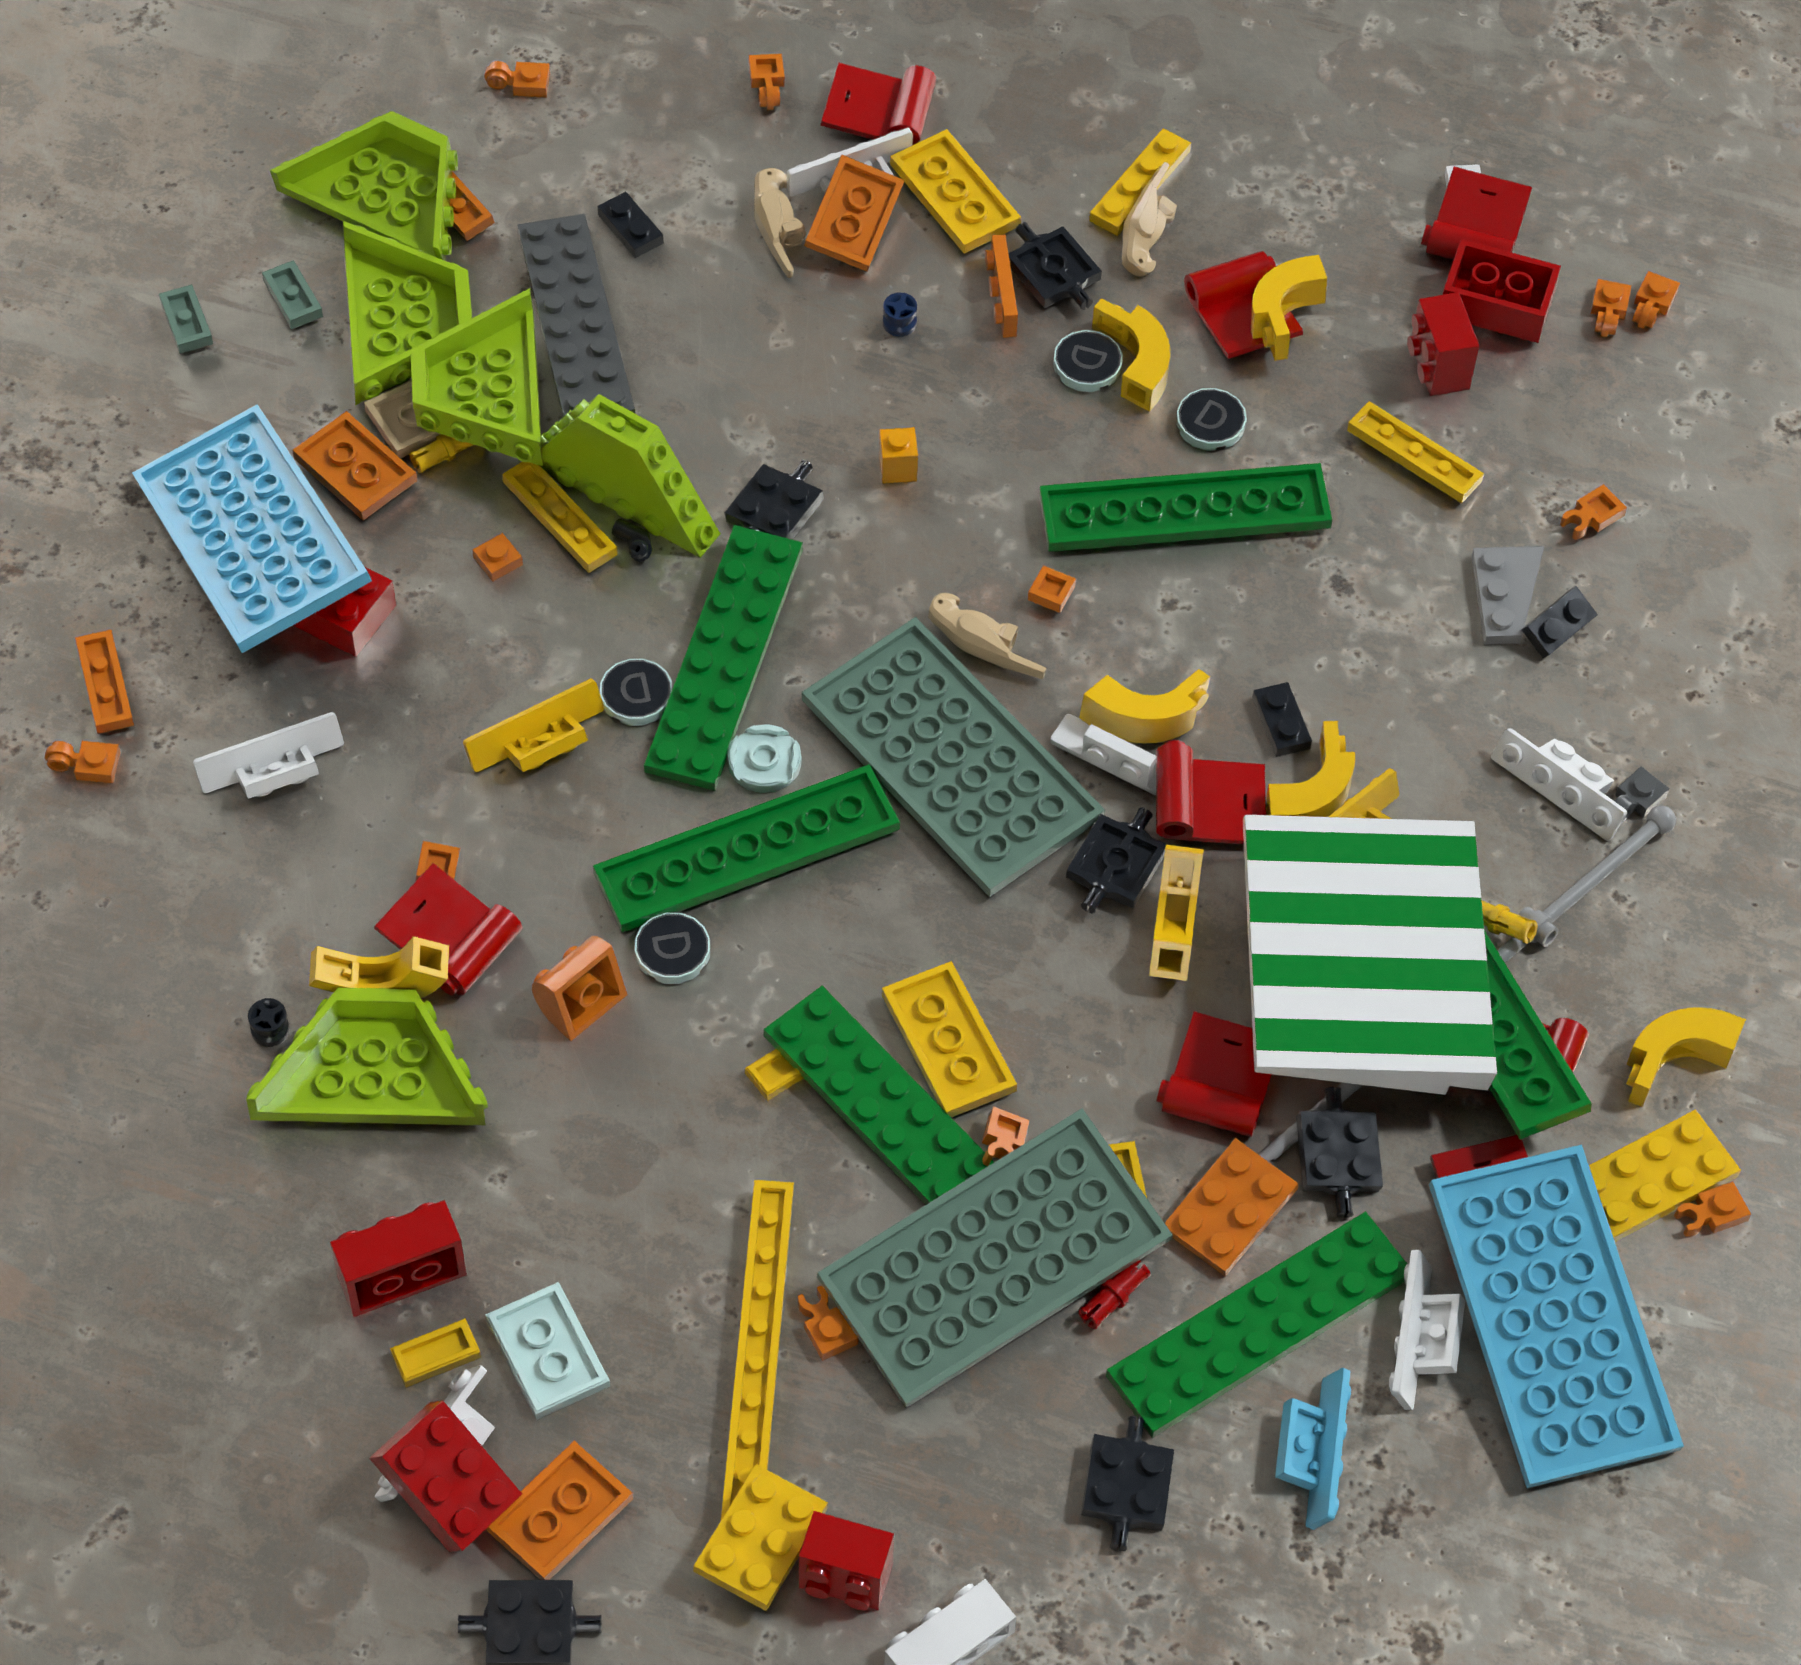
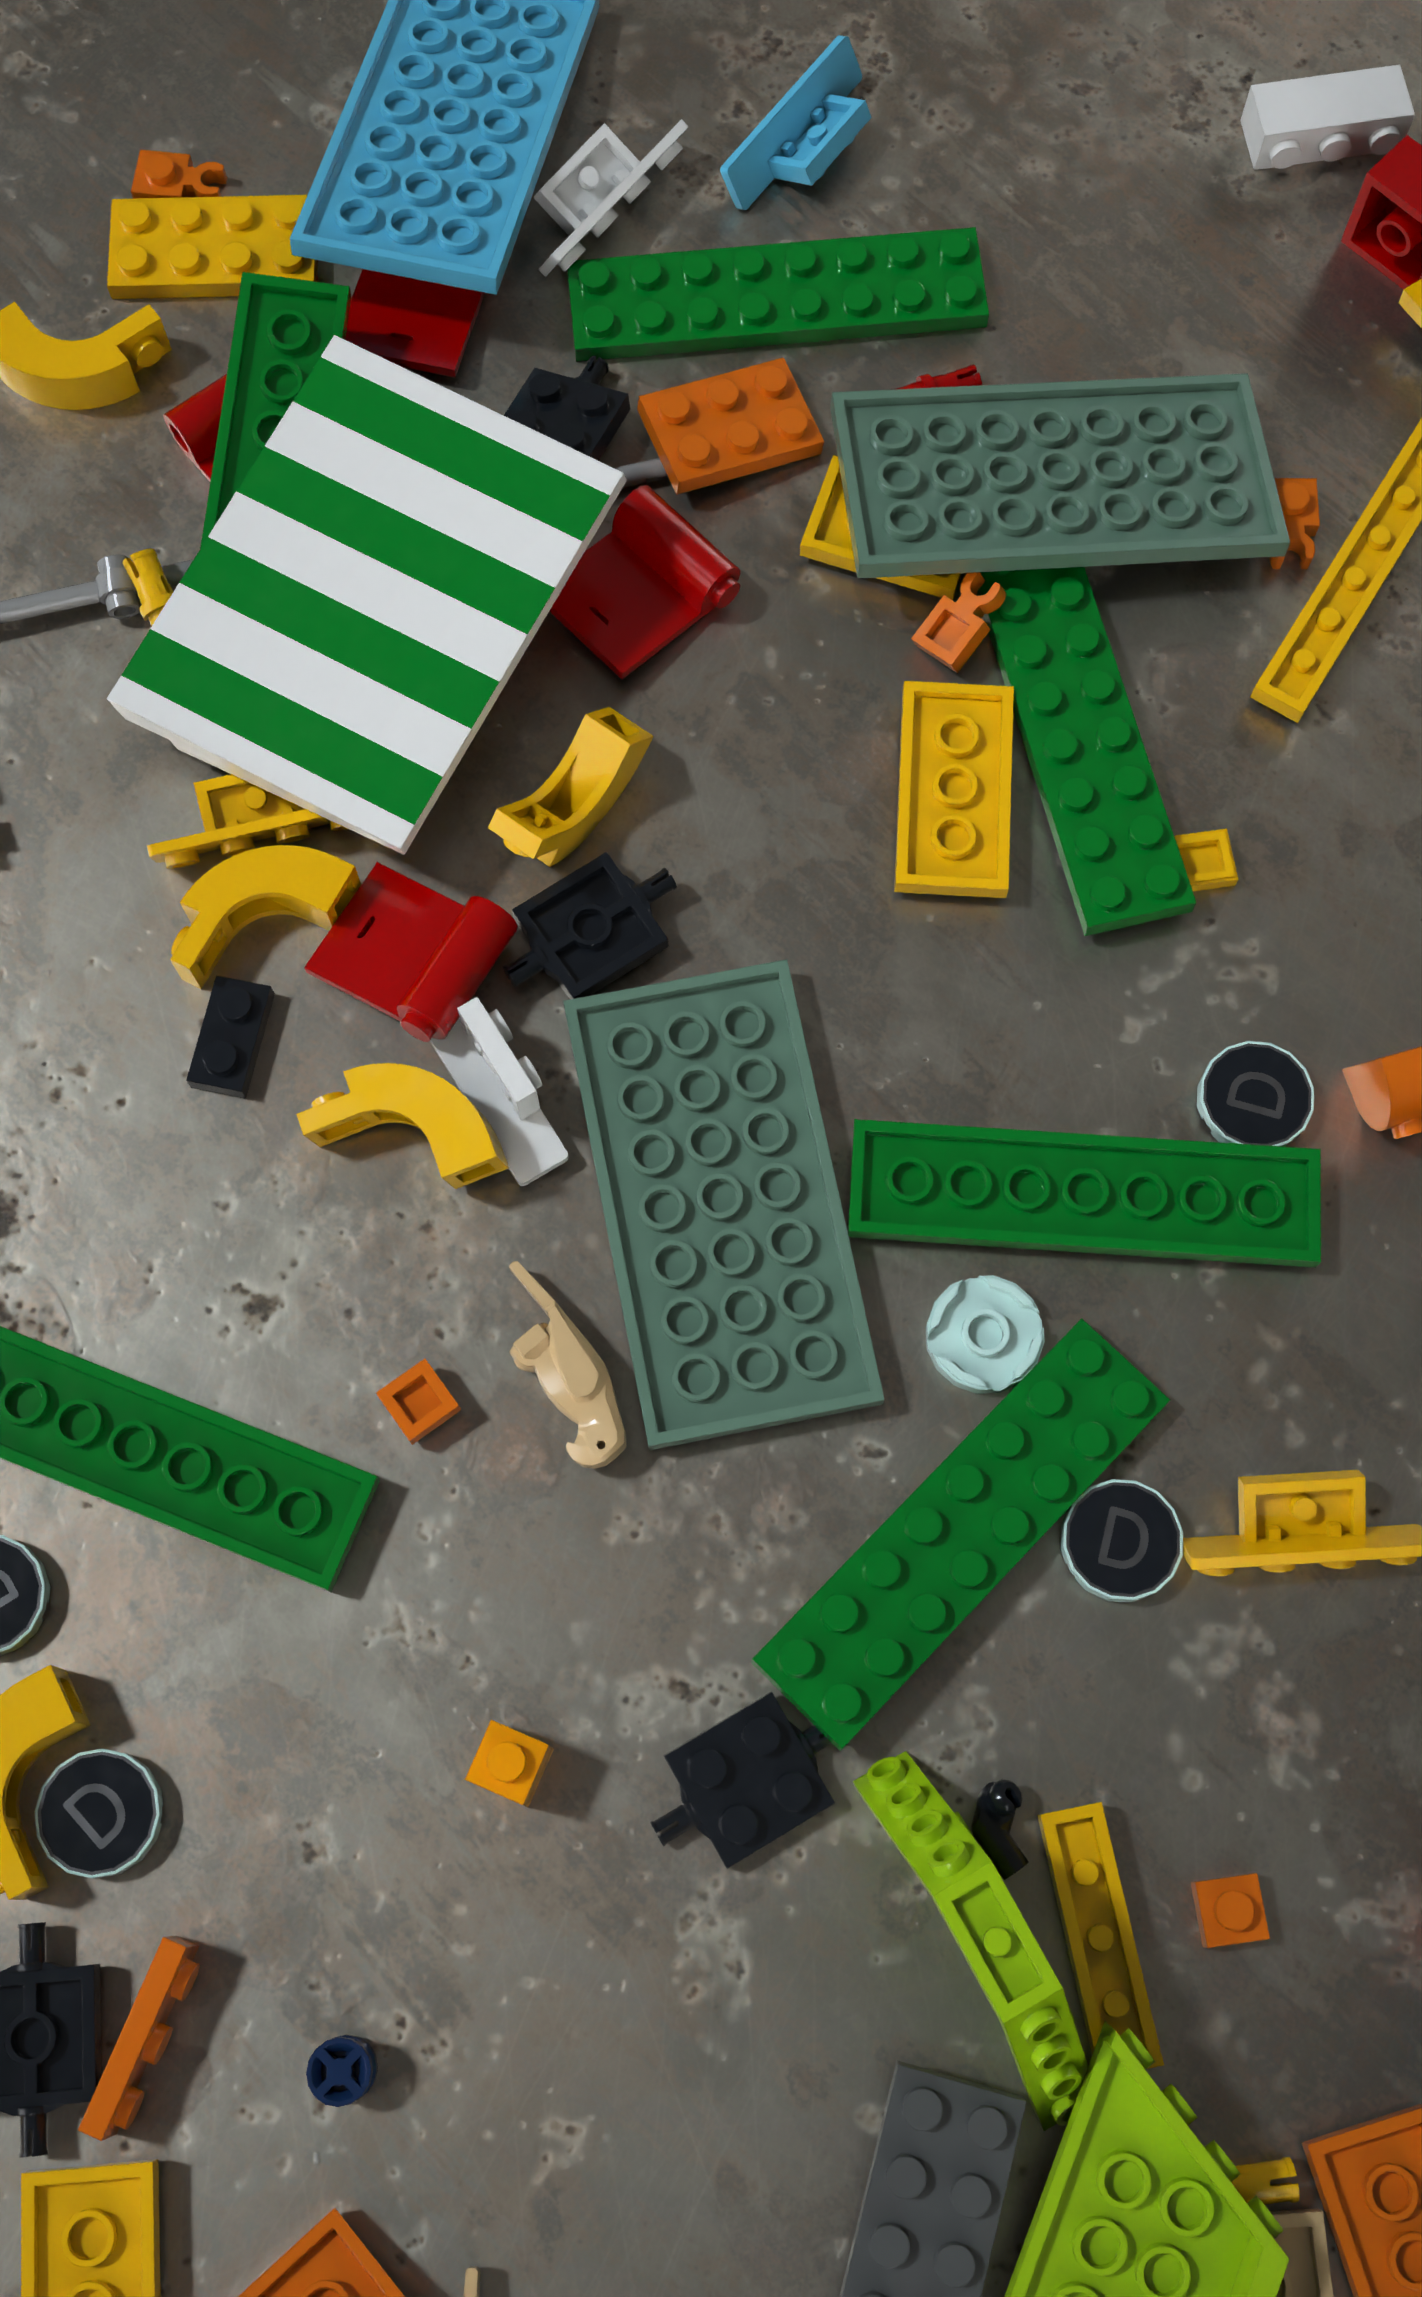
camera: 150 degrees left, 15 degrees up
black plate [1081,1416,1174,1551] -> none

